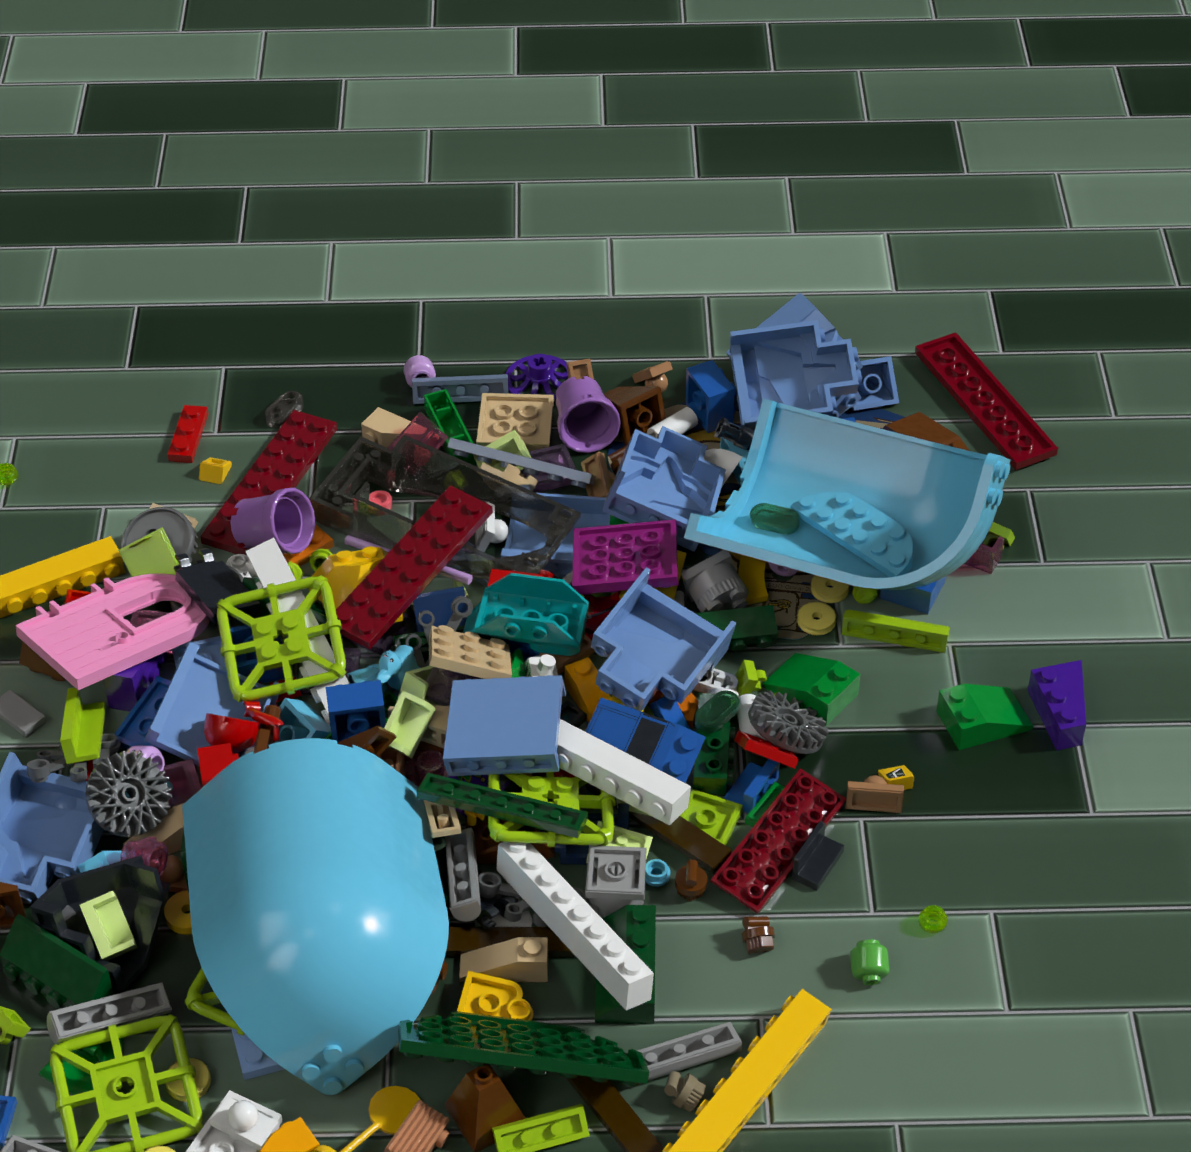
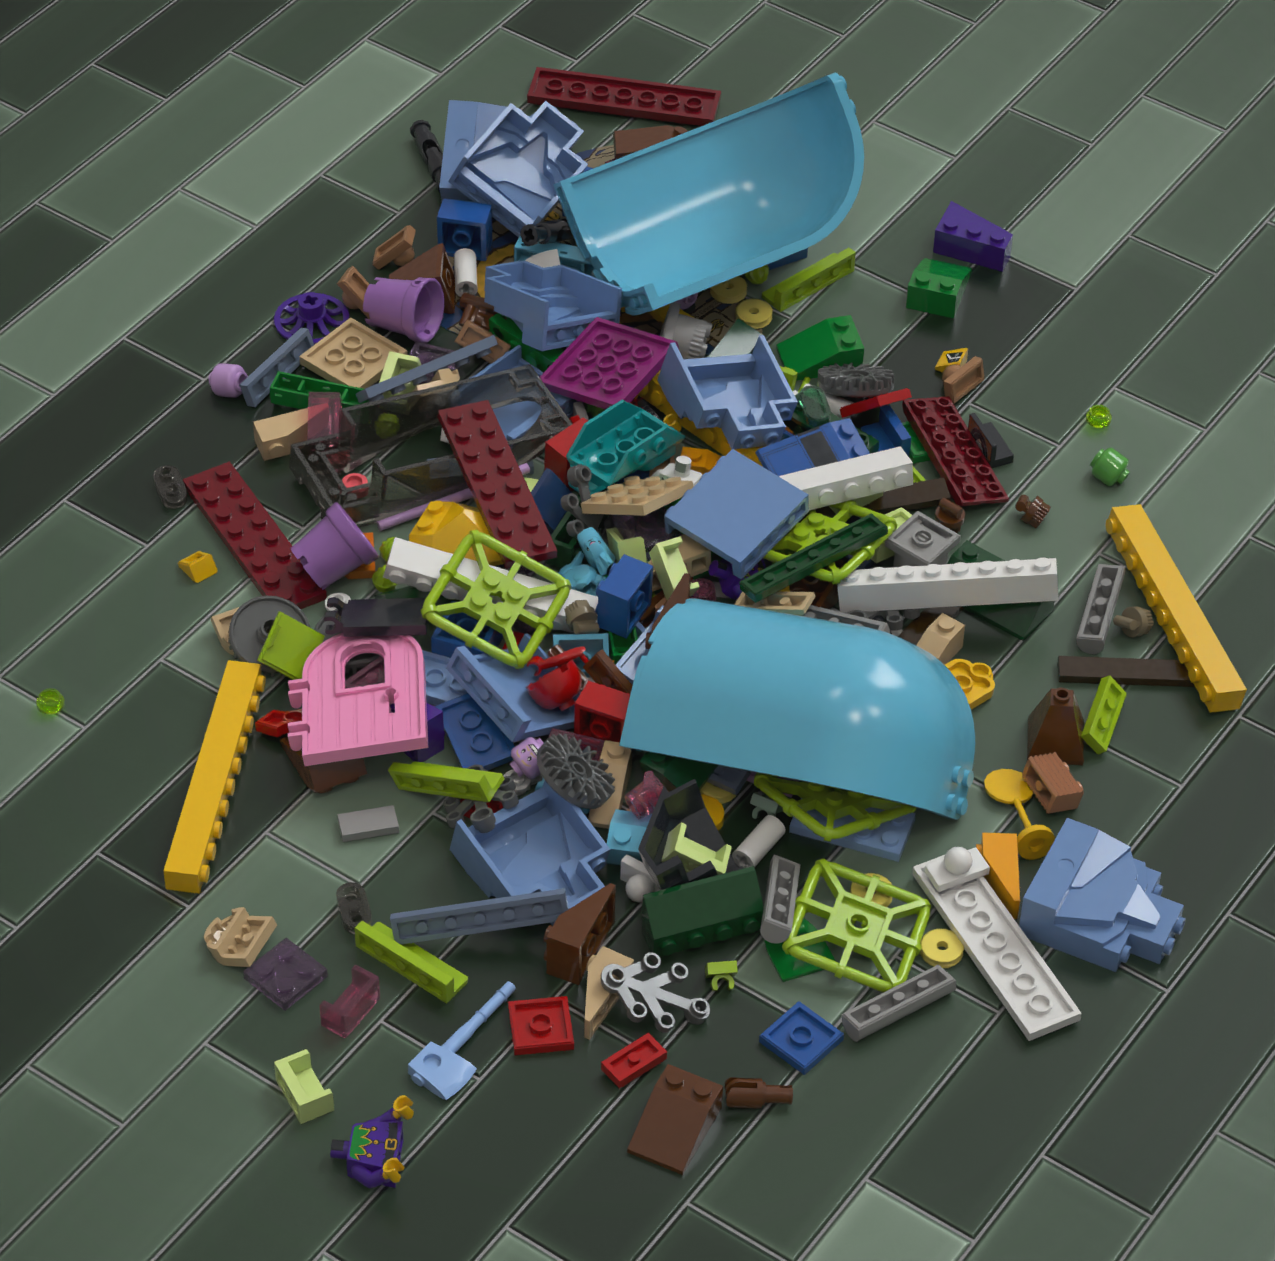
camera: 55 degrees left, 0 degrees up
red plate [167,405,209,463] -> none
dark green plate [398,1011,649,1086] -> none
clear green tile [750,503,800,534] -> none
medium azure plate [790,492,913,577] -> none
none -> dark tan piece [564,600,599,634]
none -> white piece [732,815,785,868]

